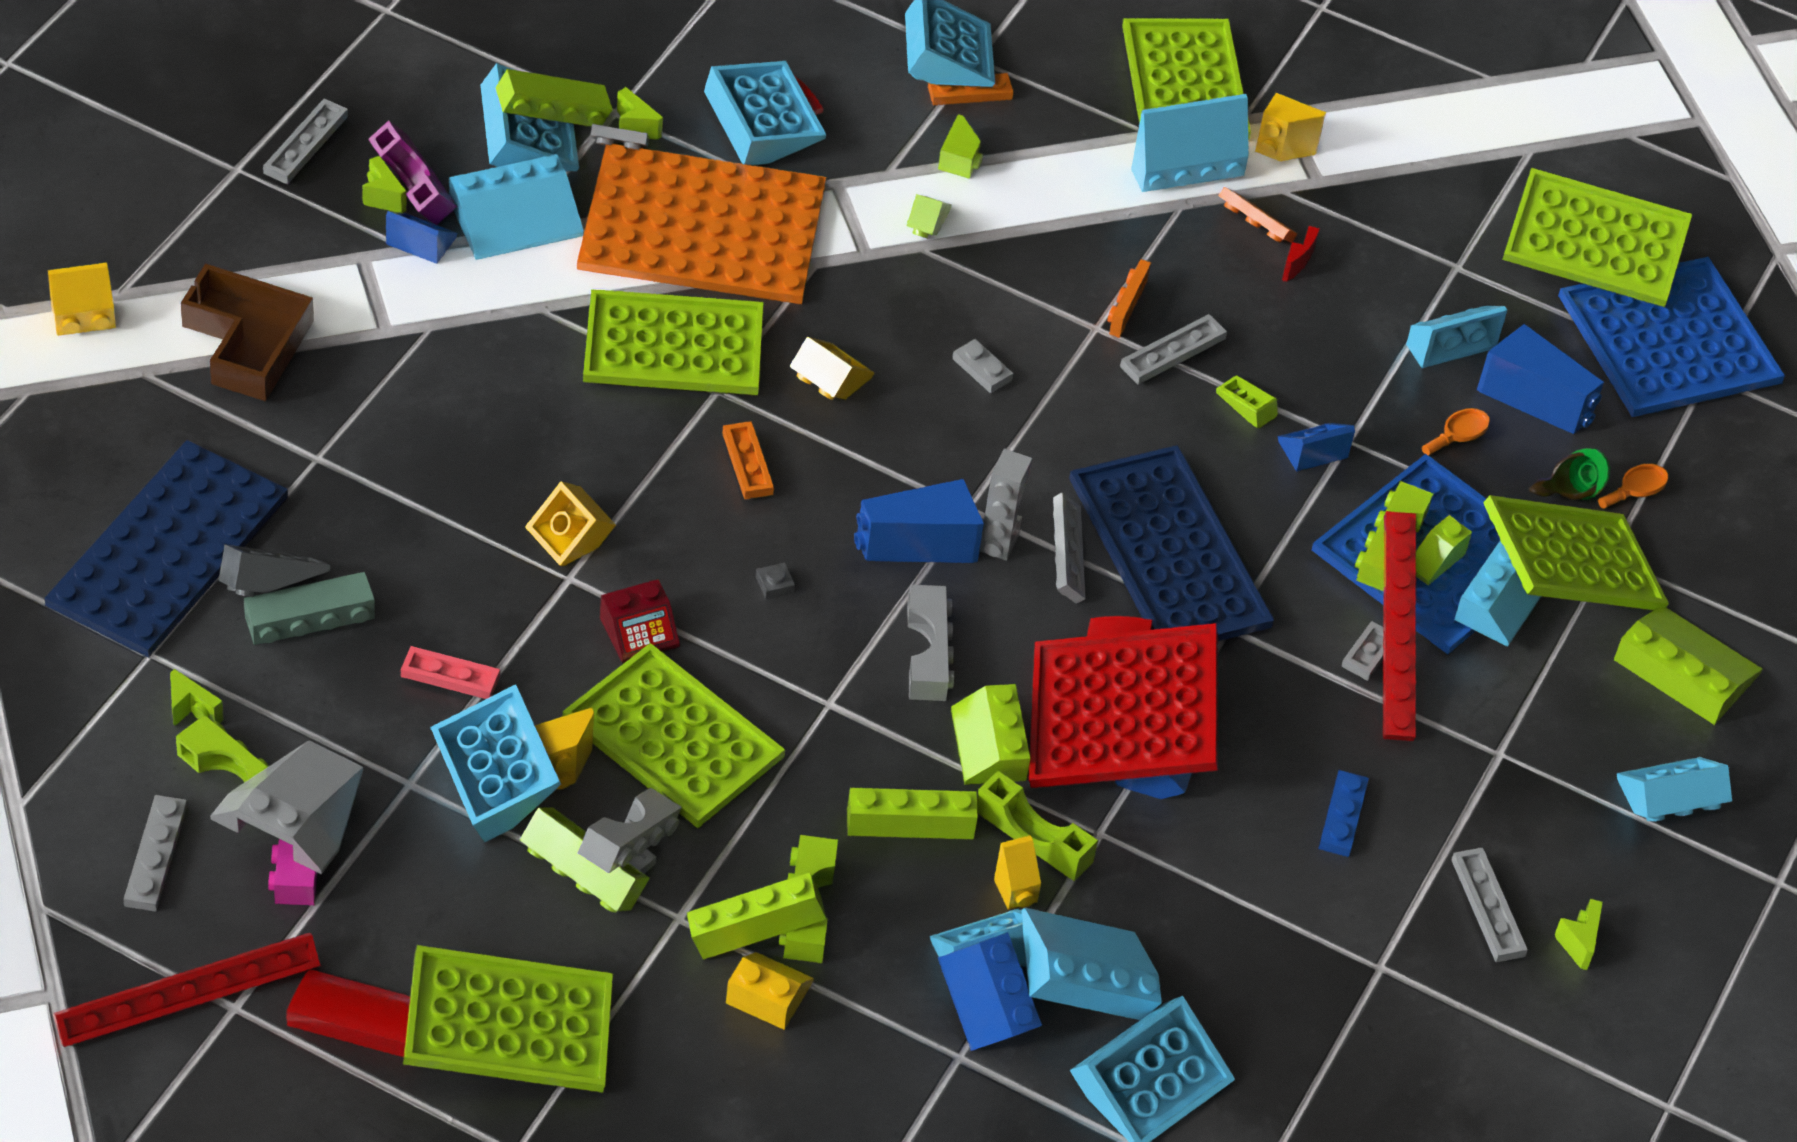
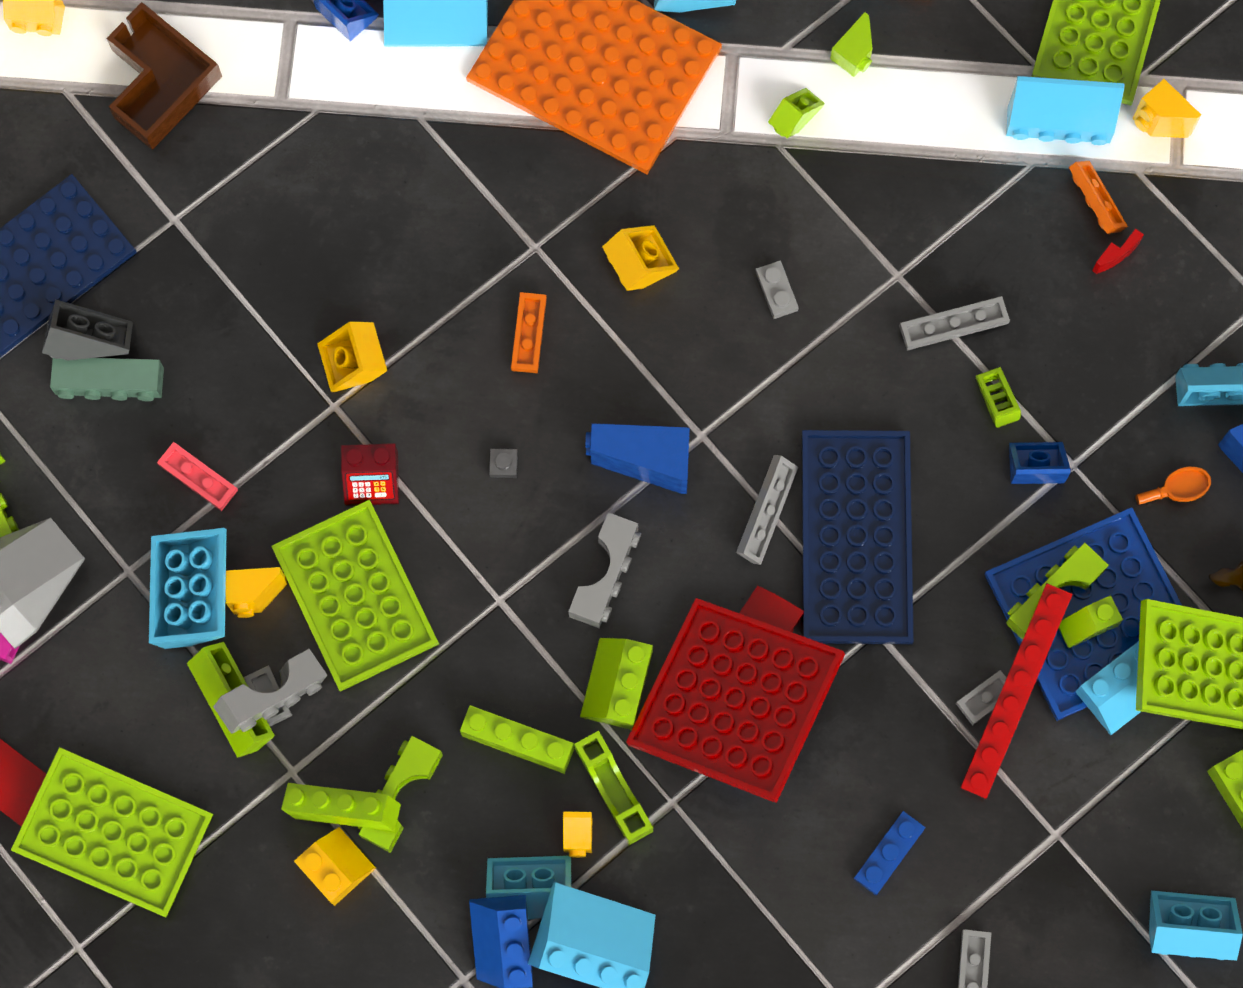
camera: 30 degrees right, 25 degrees up
lime plate [583,289,763,395] -> none
light grey arch [979,448,1032,561] -> none
orange plate [1107,259,1151,338] -> none

